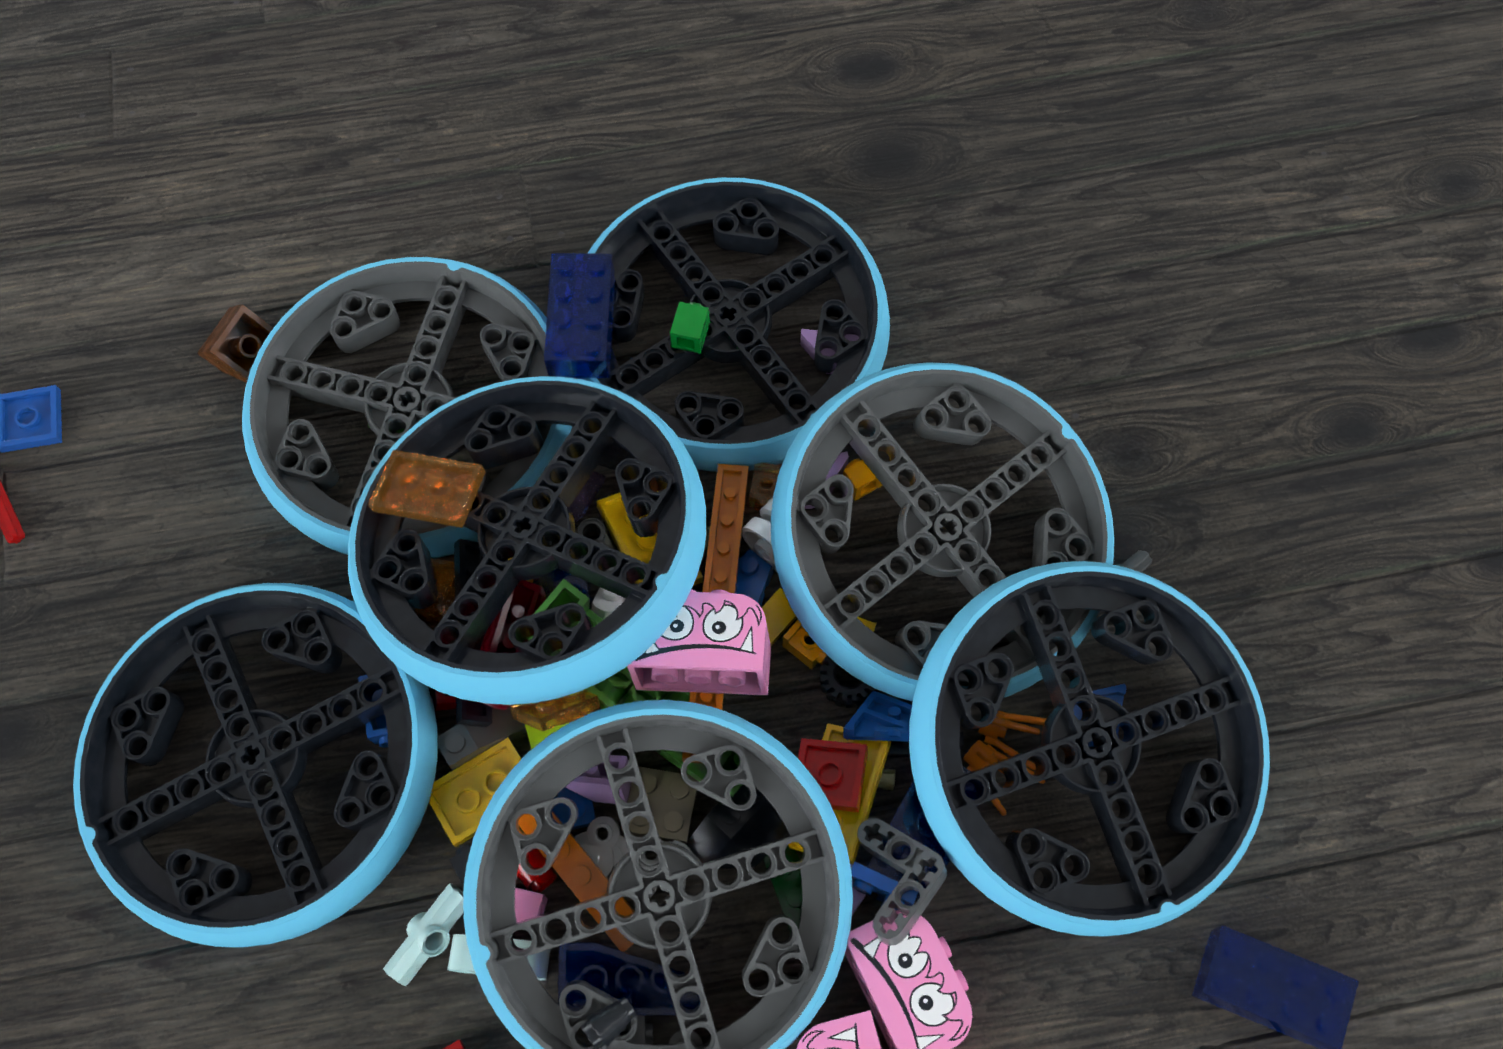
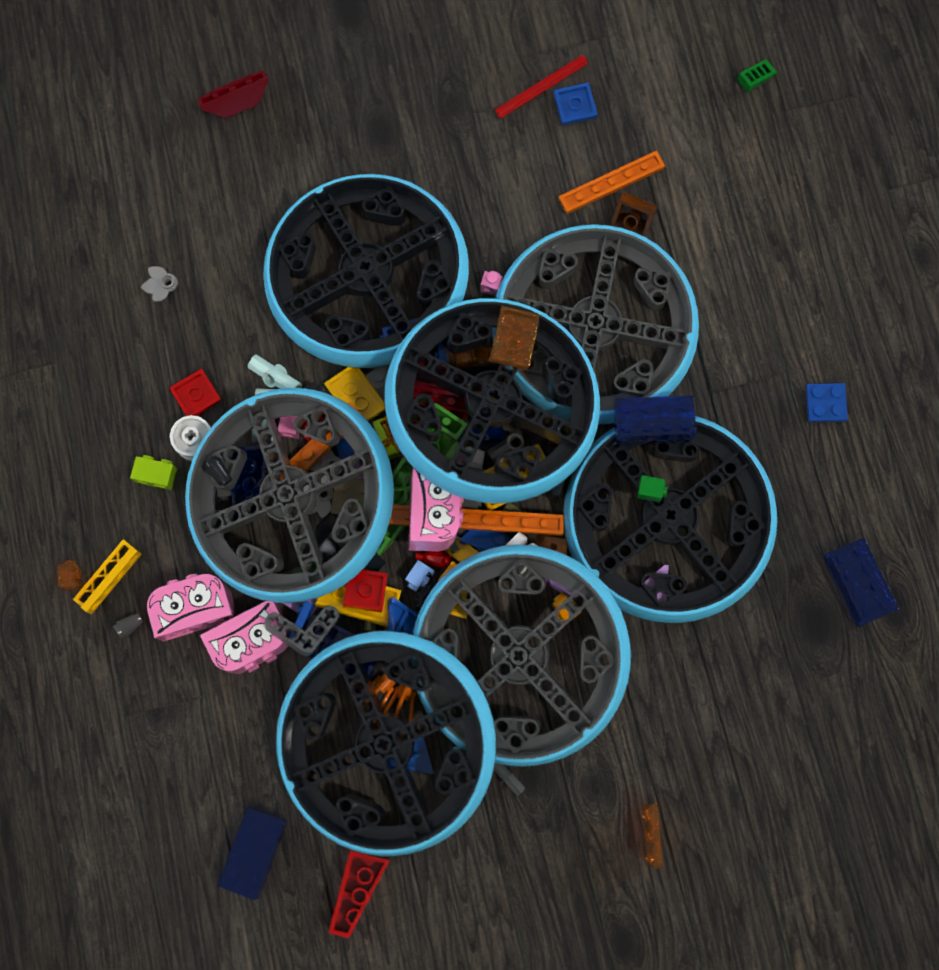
camera: 90 degrees right, 10 degrees up
none -> red wedge [328,849,390,938]
none -> light blue brick [405,560,435,592]
none -> red plant [416,550,452,569]
none -> bright pink brick [480,271,503,297]
none -> orange plate [559,150,665,214]
none -> clear orange plate [642,804,663,868]
none -> green slope [737,59,777,93]
none -> blue plate [806,383,848,422]
none -> clear blue brick [823,538,899,627]

